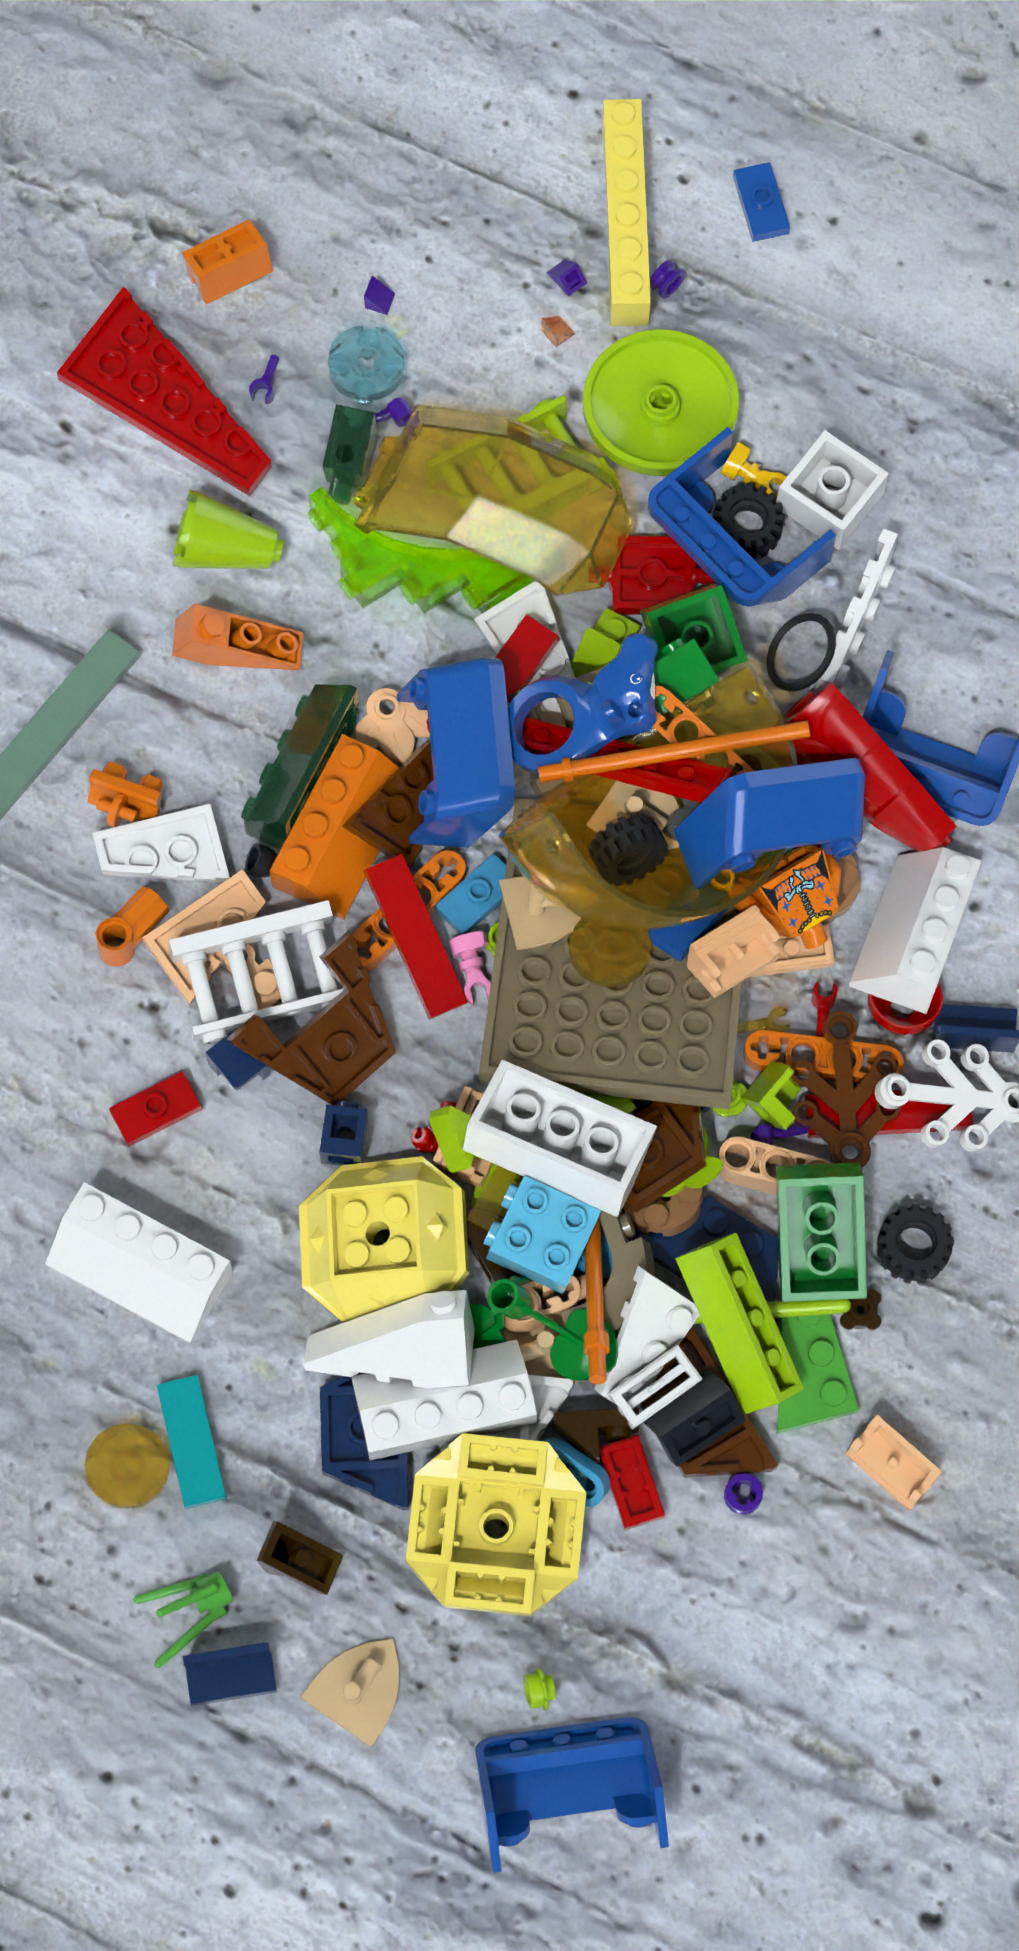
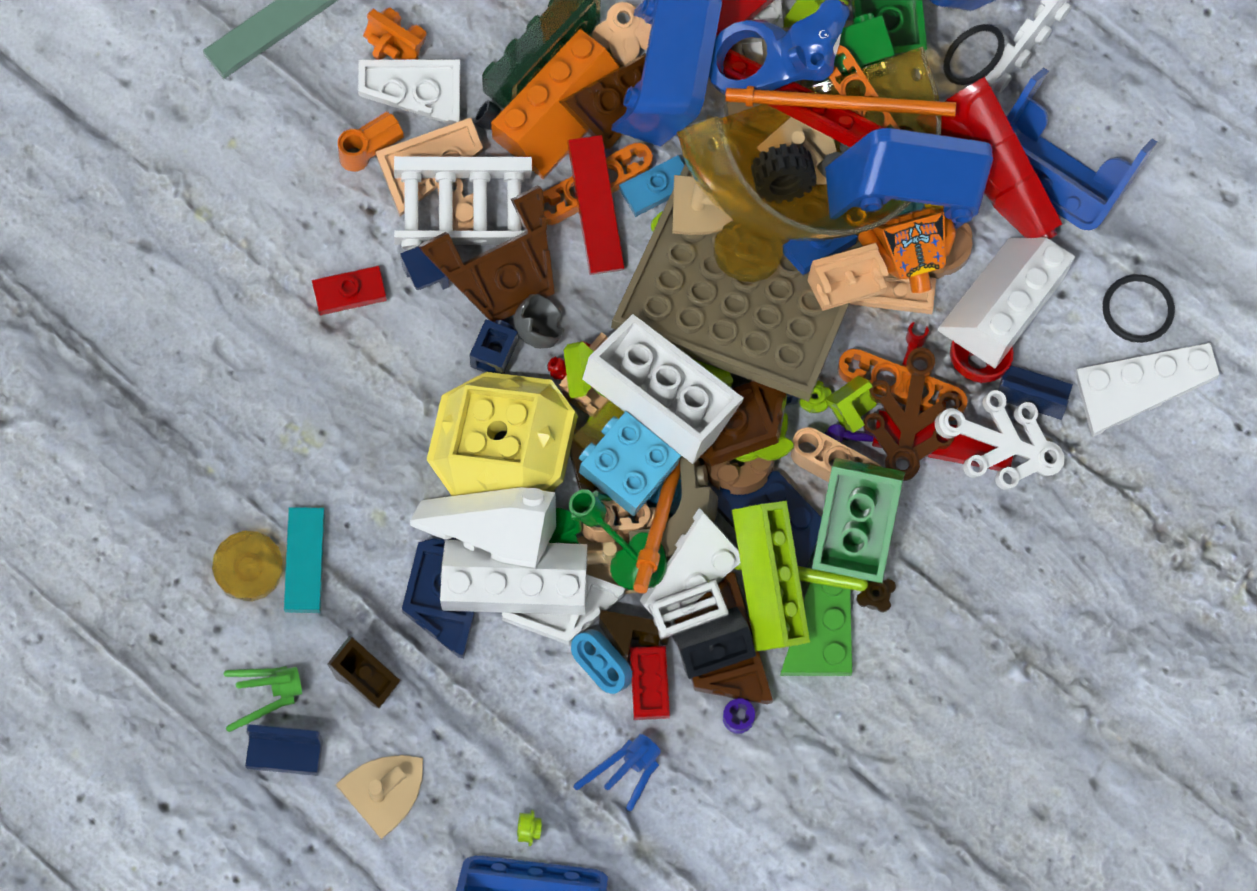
camera: 15 degrees right, 0 degrees up
white slope [46,1182,233,1344] -> none
light yellow piece [406,1433,586,1616] -> none
bright pink piece [449,931,491,1006] -> none
clear yellow hand [737,1006,791,1033] -> none
light nougat hinge [845,1415,942,1511] -> none
black tyre [876,1204,954,1284] -> none
none -> dark grey hair [513,294,564,349]
none -> blue plant [573,734,661,811]

